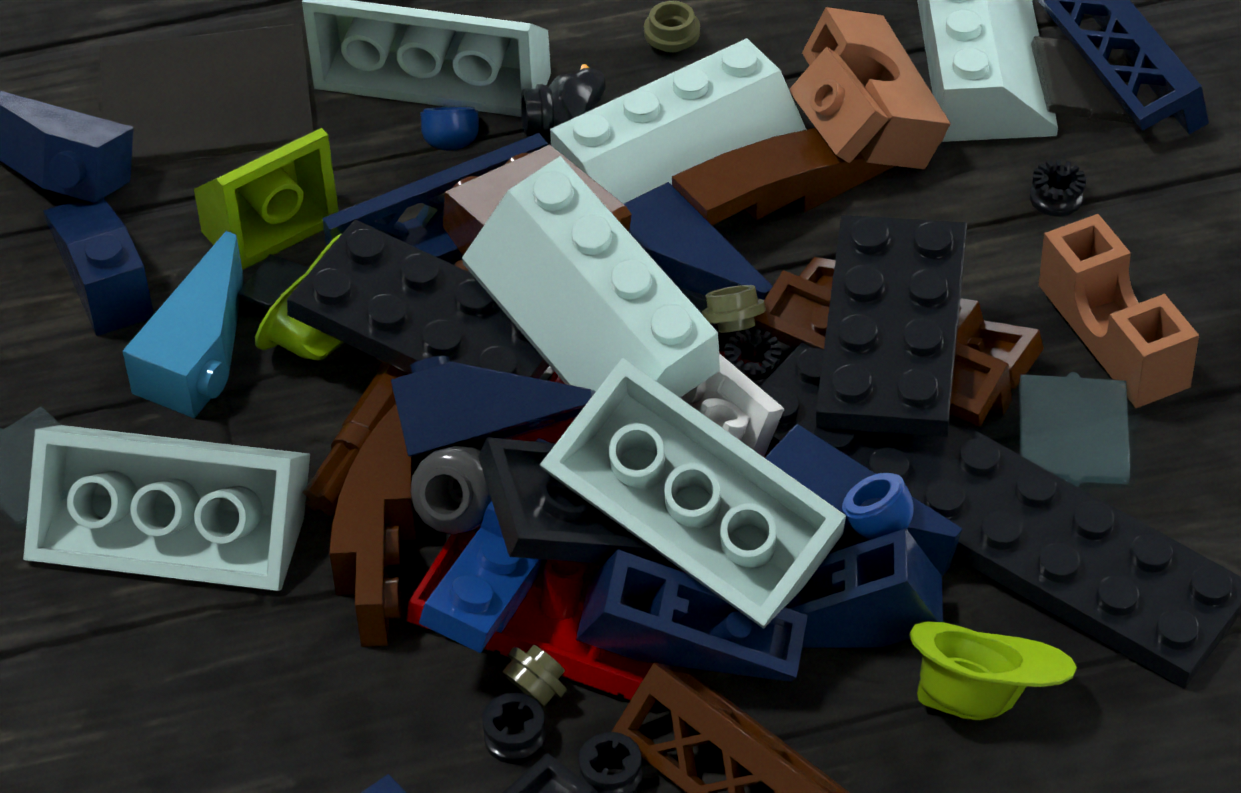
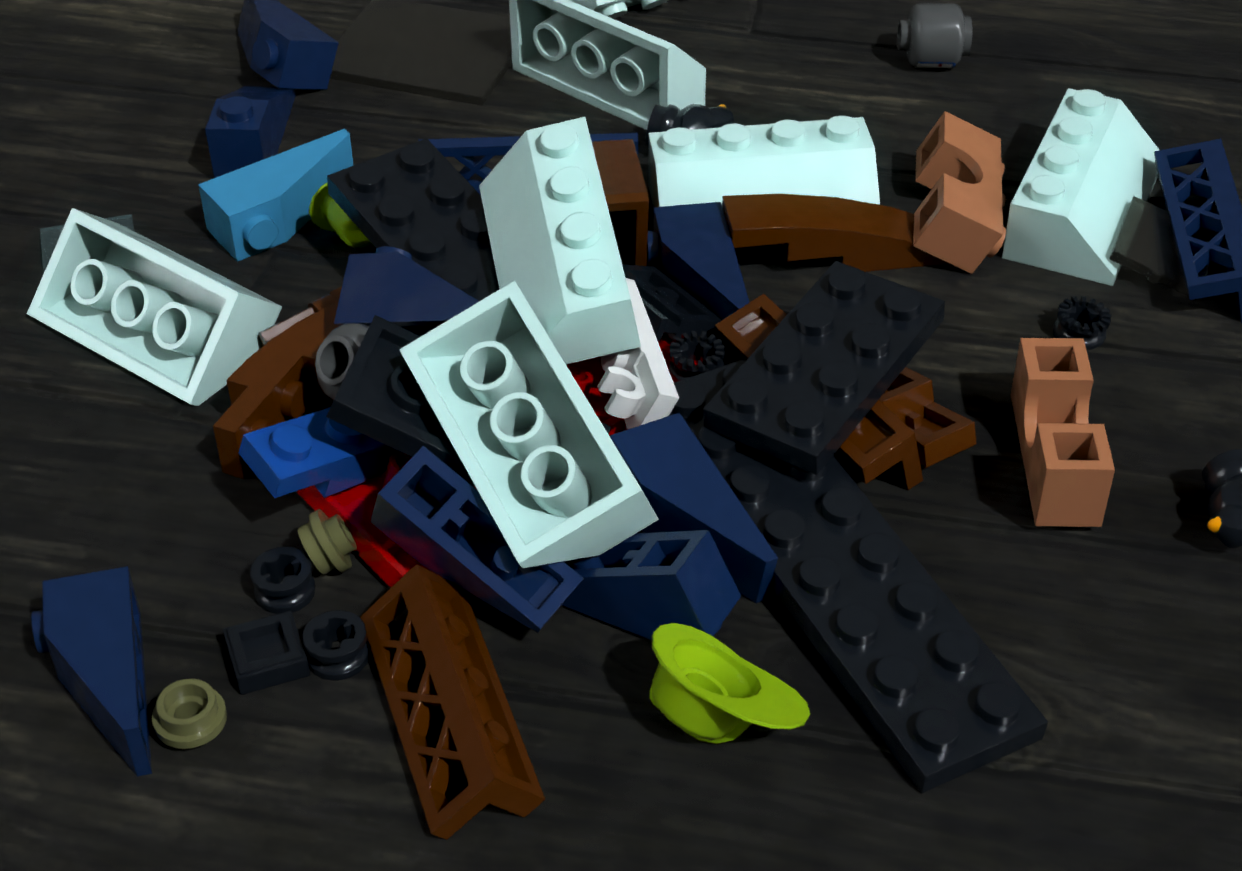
camera: 25 degrees right, 5 degrees down
lime slope [194,128,339,270] -> none
blue piece [421,107,479,150] -> none
olive plate [644,1,700,52] -> none
olive plate [702,285,766,333] -> none
nougat plate [789,47,889,163] -> none
blue piece [842,473,914,540] -> none
clear light blue piece [1019,372,1130,486] -> none

